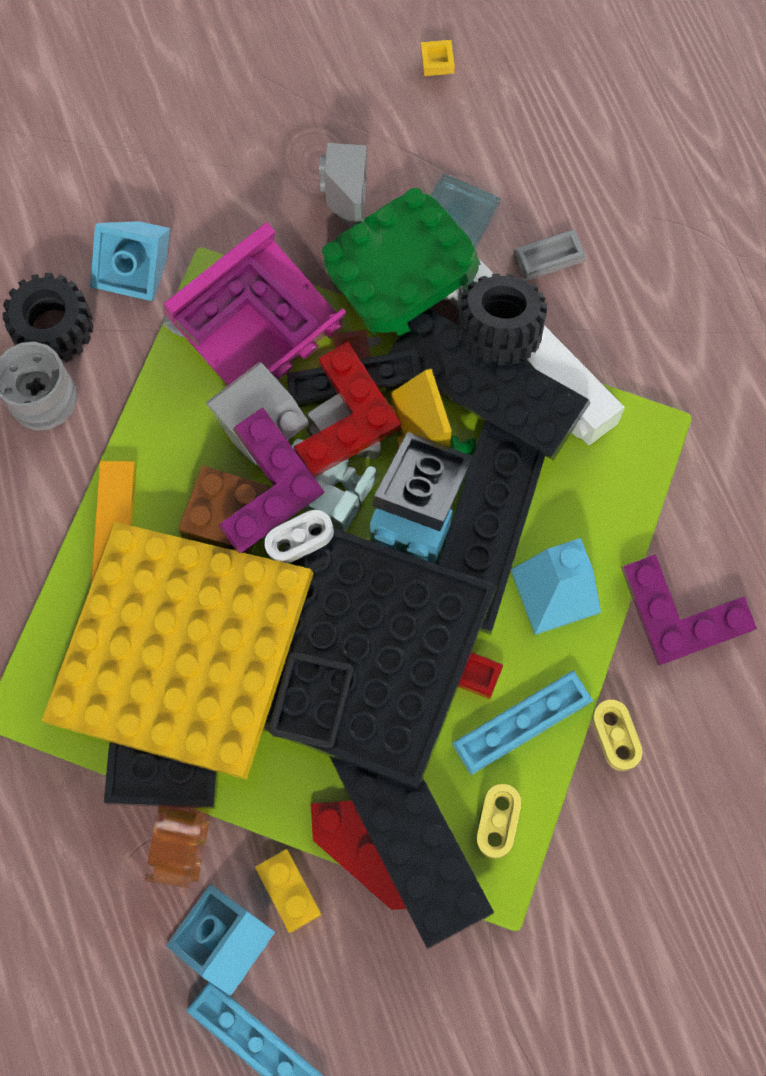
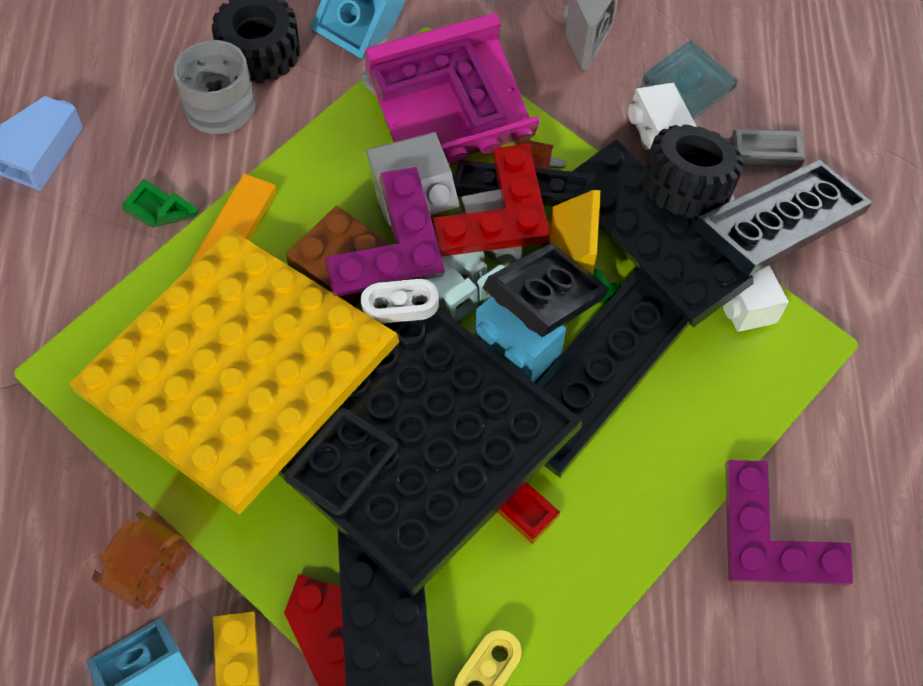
camera: 20 degrees right, 10 degrees down
black plate [104,742,218,809] -> none
green plate [322,188,481,336] -> none
medium azure tile [452,670,593,775] -> none
medium azure slope [511,538,601,635] -> none
light yellow plate [592,700,643,771] -> none
none -> green slope [122,179,199,228]
none -> black plate [693,159,873,276]

